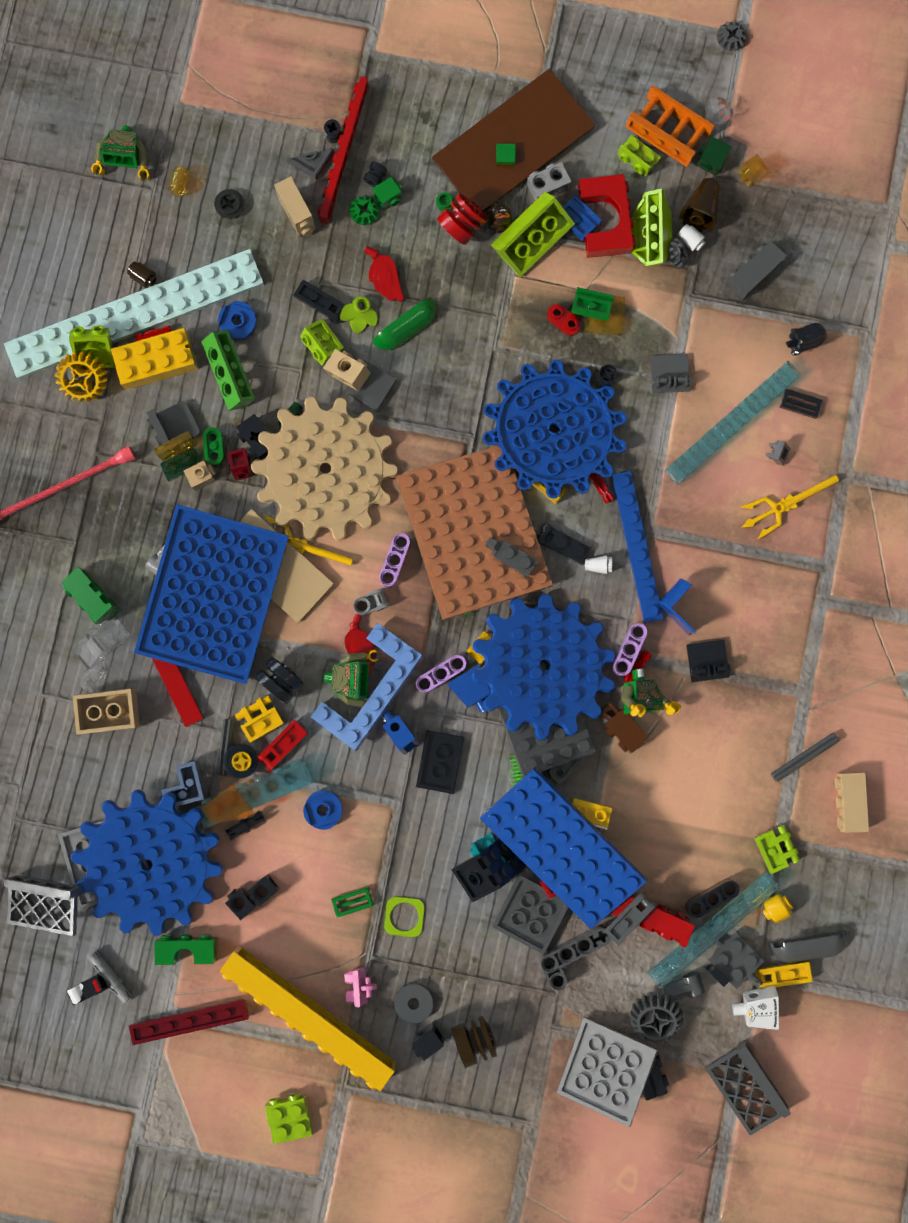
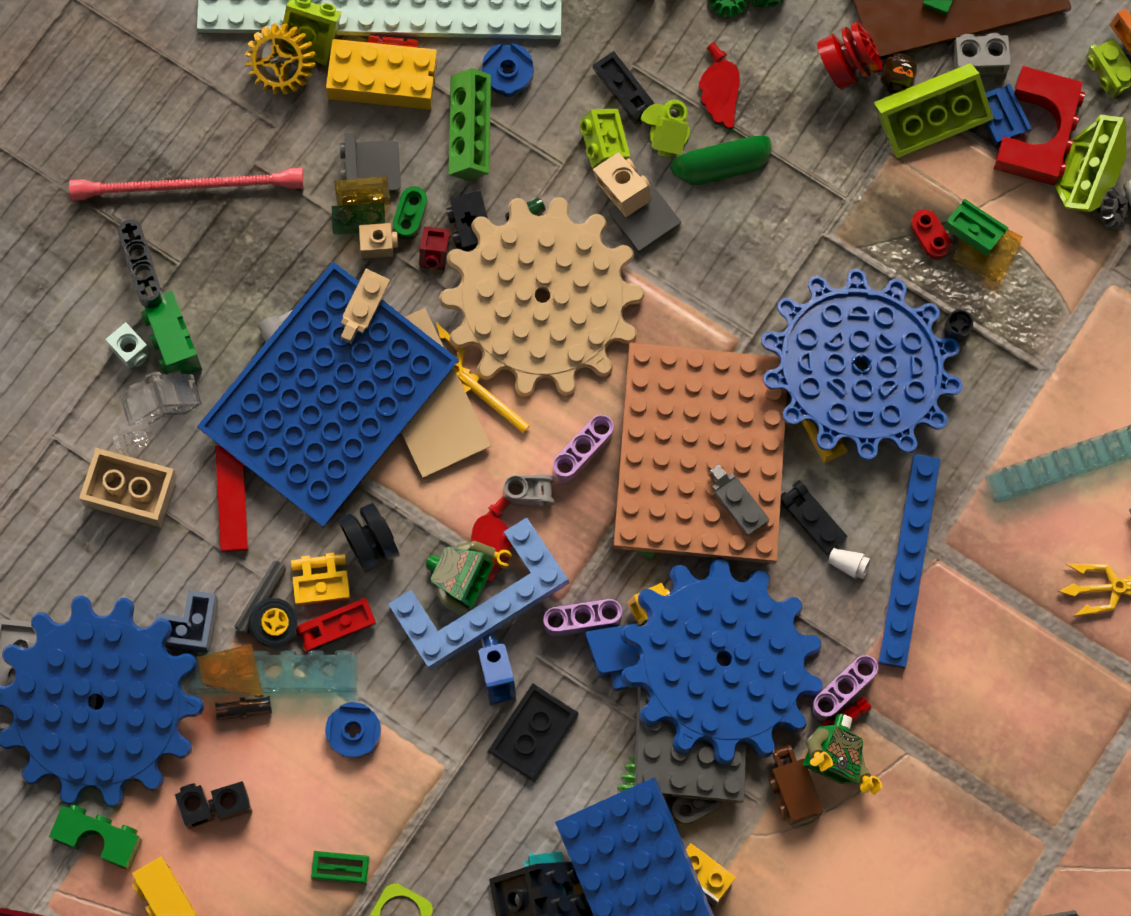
camera: 20 degrees right, 10 degrees down
green plate [436,192,454,211] -> none
red axle [589,473,614,504] -> none
dark grey hinge [650,354,691,393] -> none
blue piece [660,579,696,636] -> none
black hinge [686,640,731,683] -> none
none -> light aqua brick [105,322,150,370]
none -> black beam [118,220,163,308]
none -> tan hinge [341,269,390,344]
none -> lime brick [651,116,689,158]

